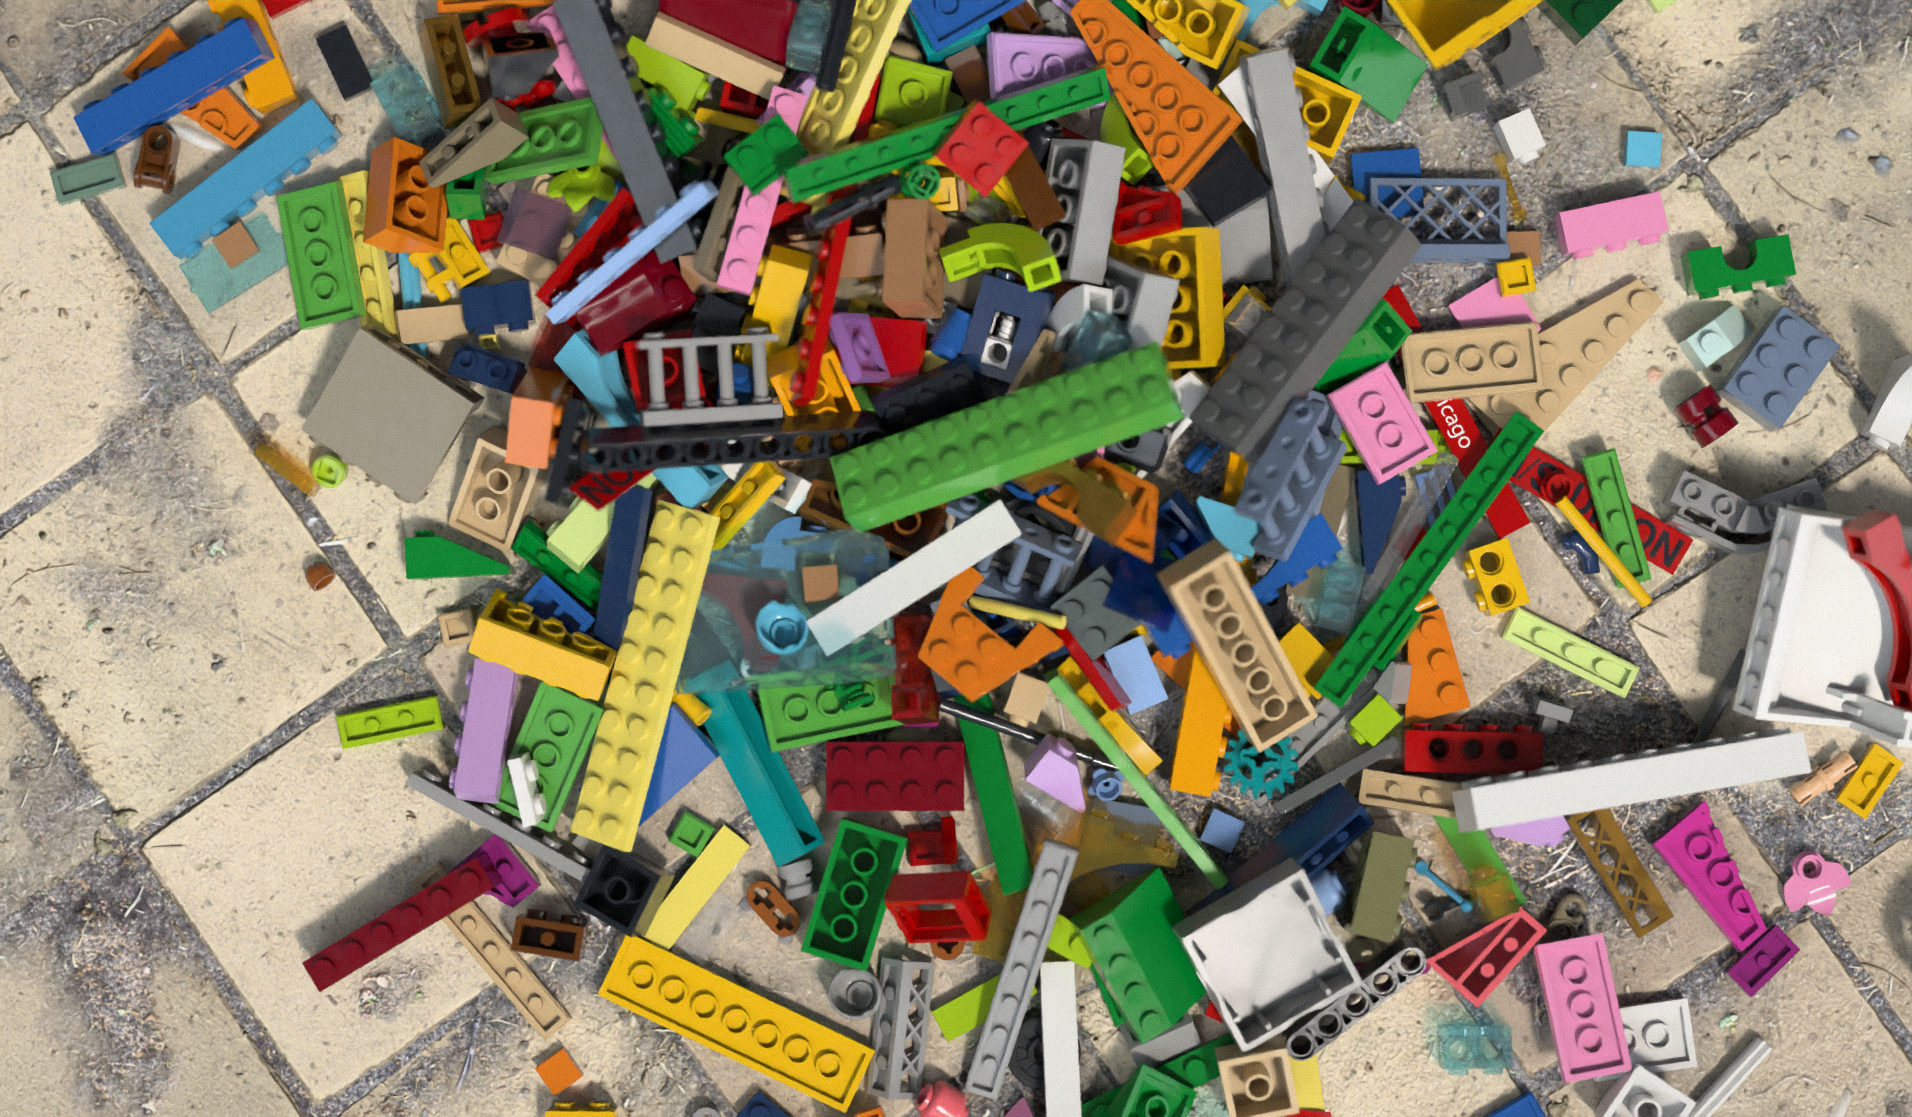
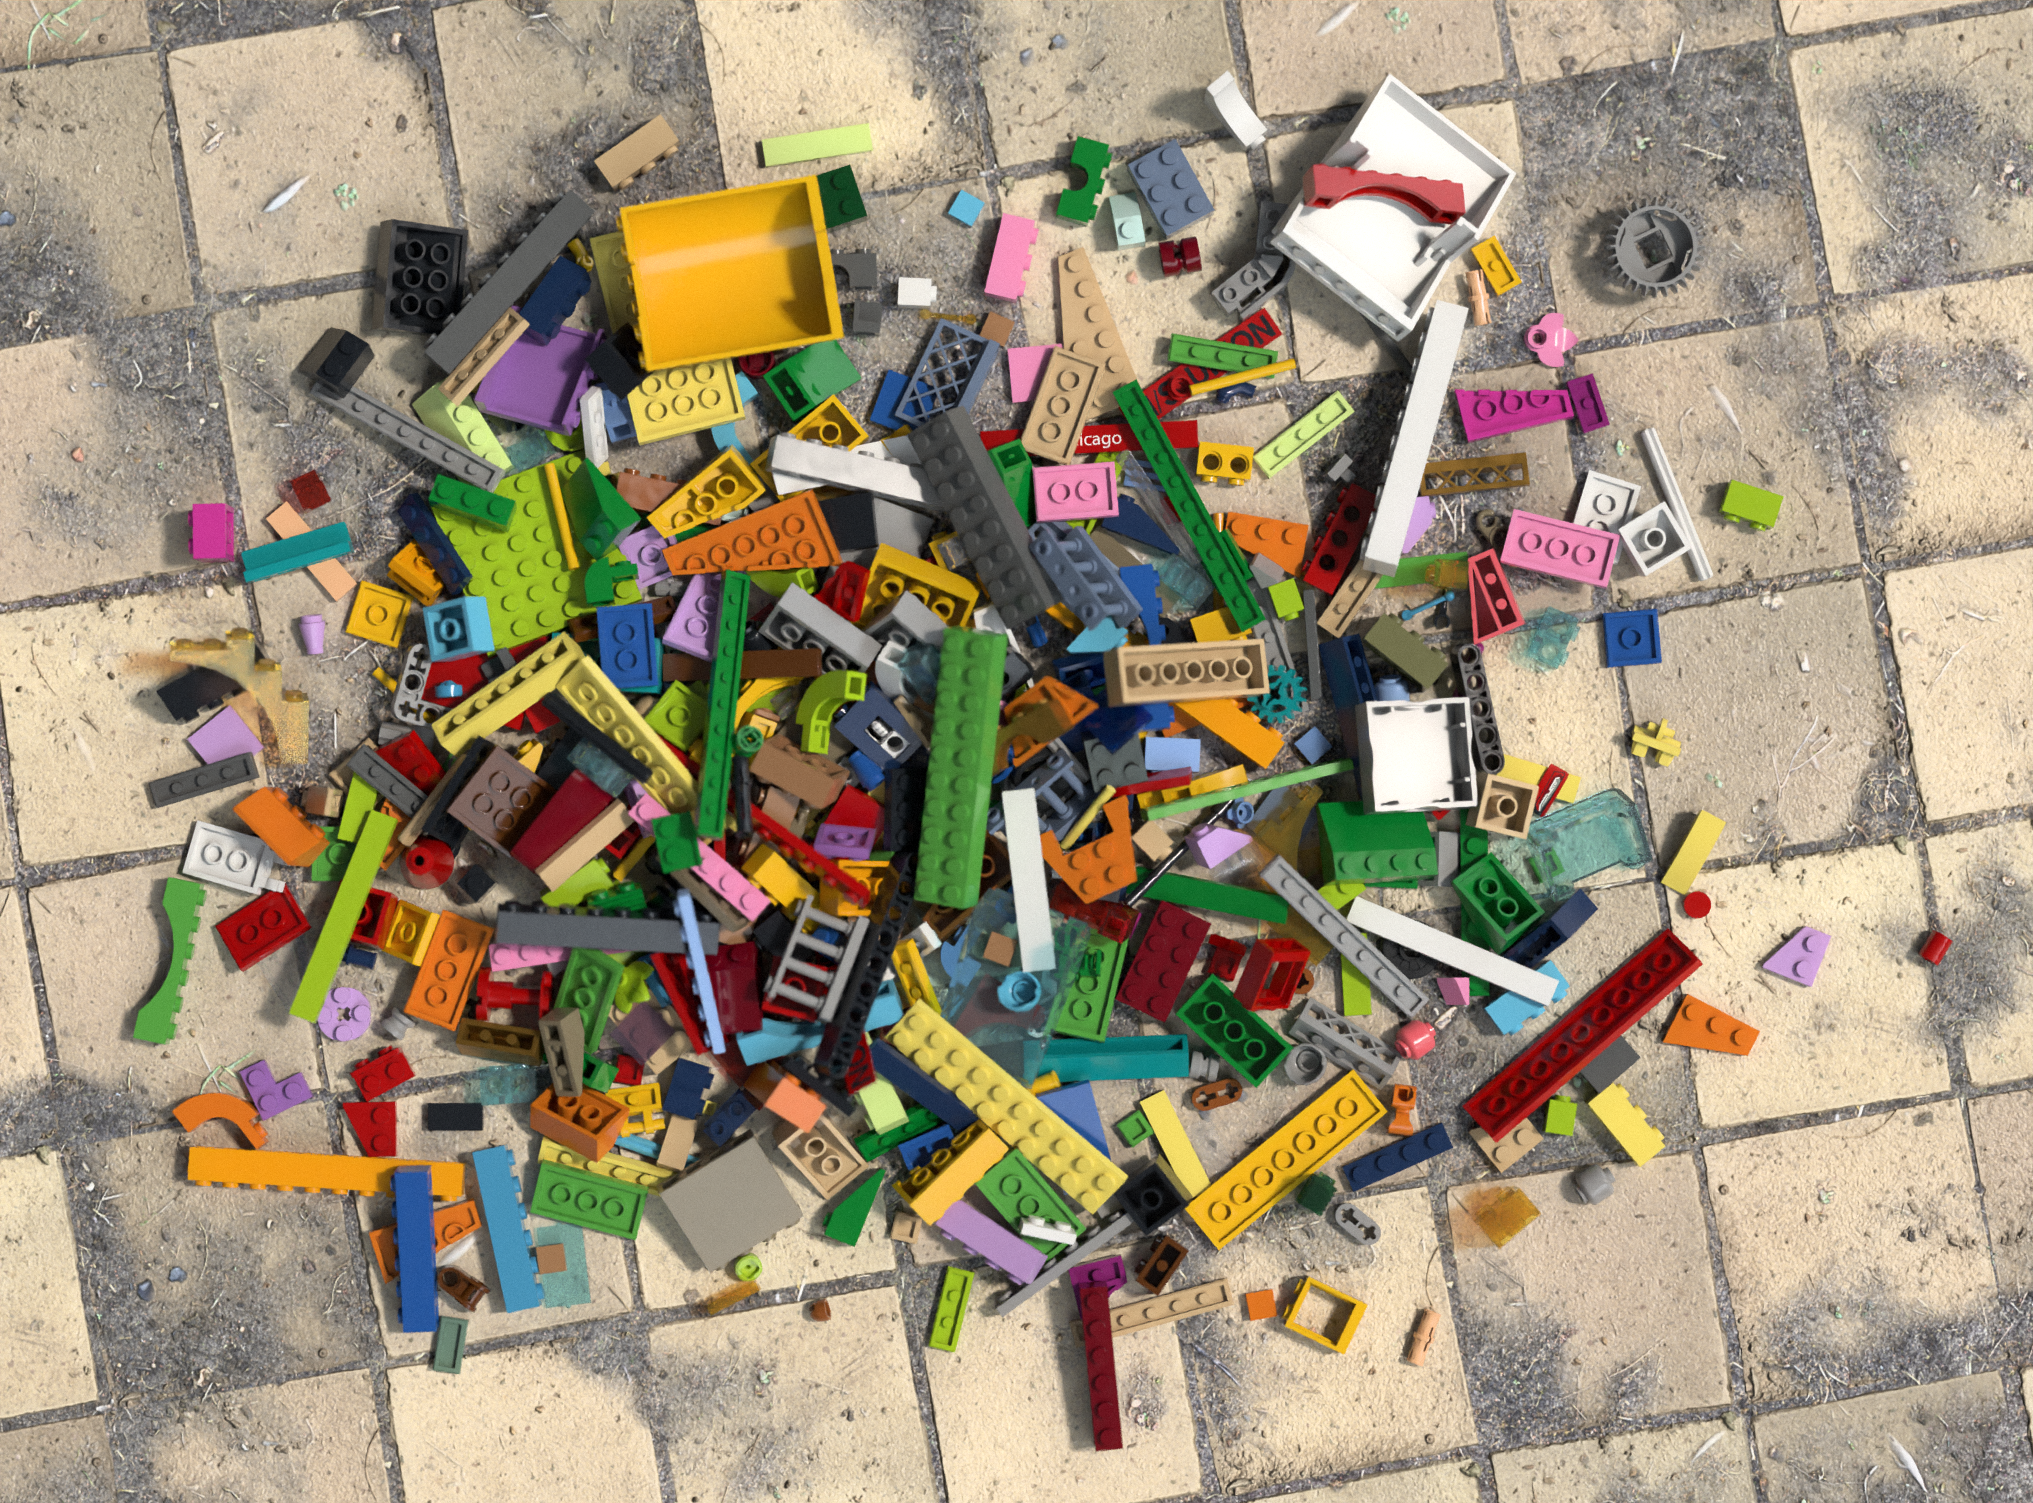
camera: 70 degrees left, 0 degrees up
black slope [481,30,559,100] -> none
red plate [932,99,1029,198] -> none
yellow tile [1495,257,1537,298] -> none
none -> clear green brick [1295,1171,1337,1216]

